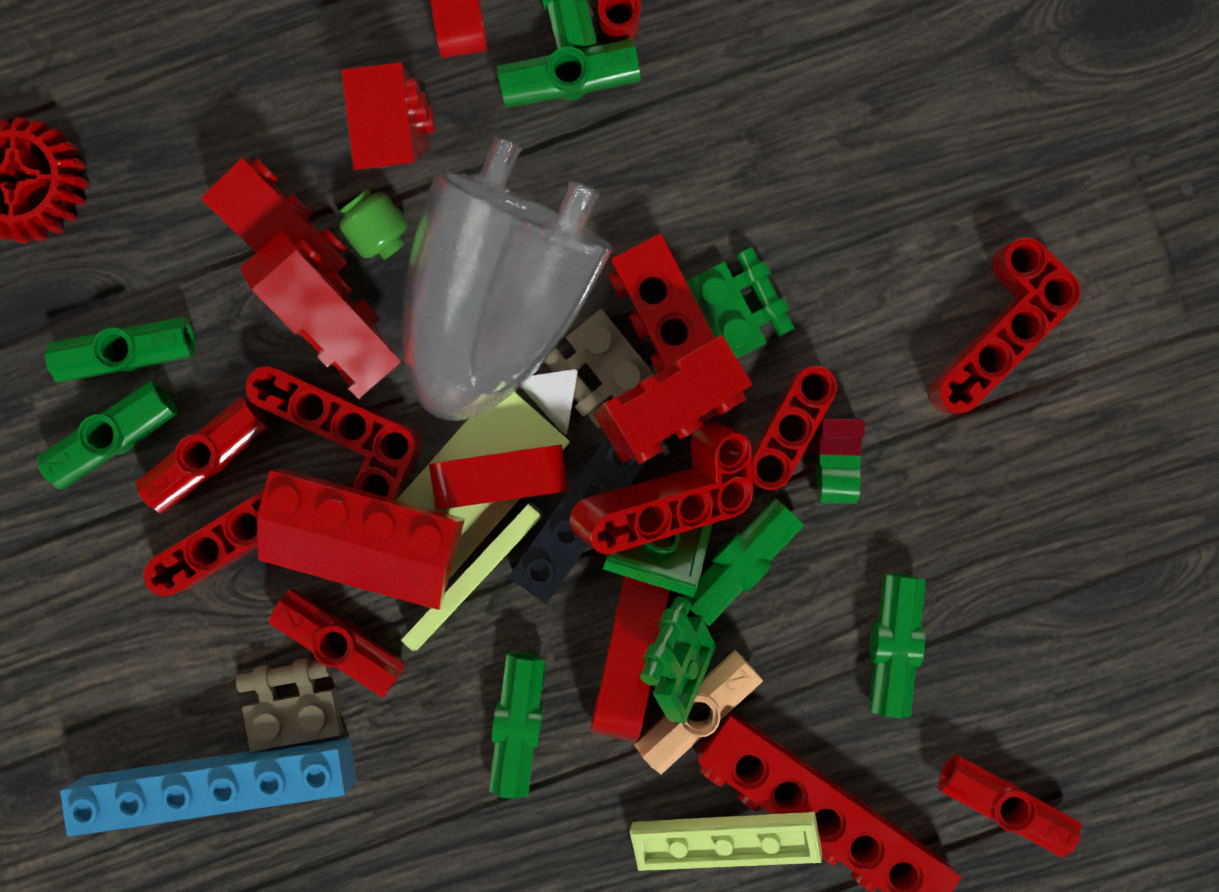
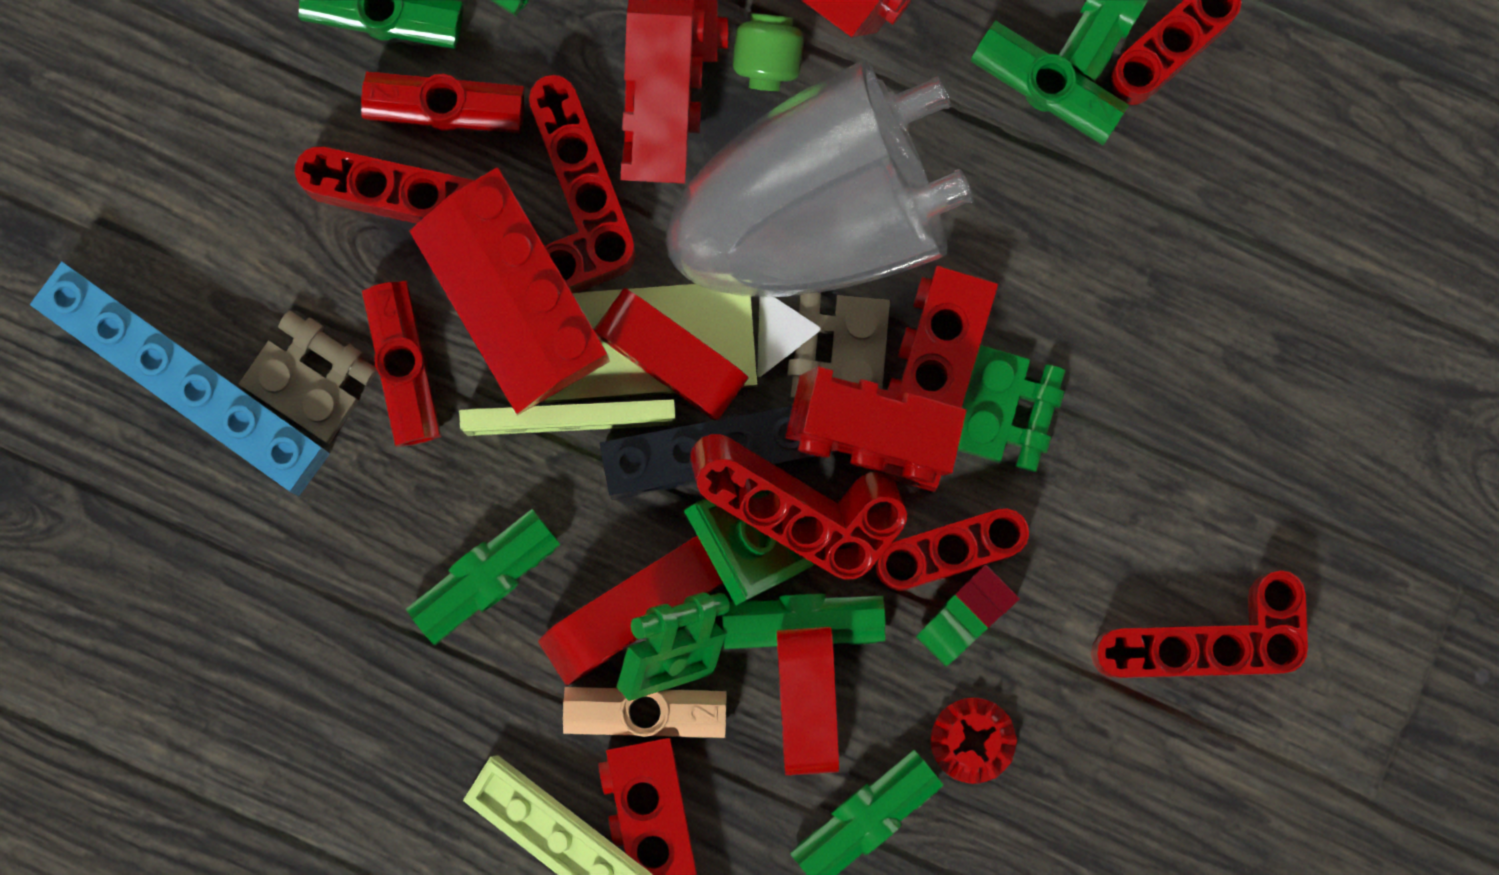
camera: 40 degrees right, 5 degrees down
none -> red beam [776,627,839,776]
none -> red gear [931,698,1017,784]

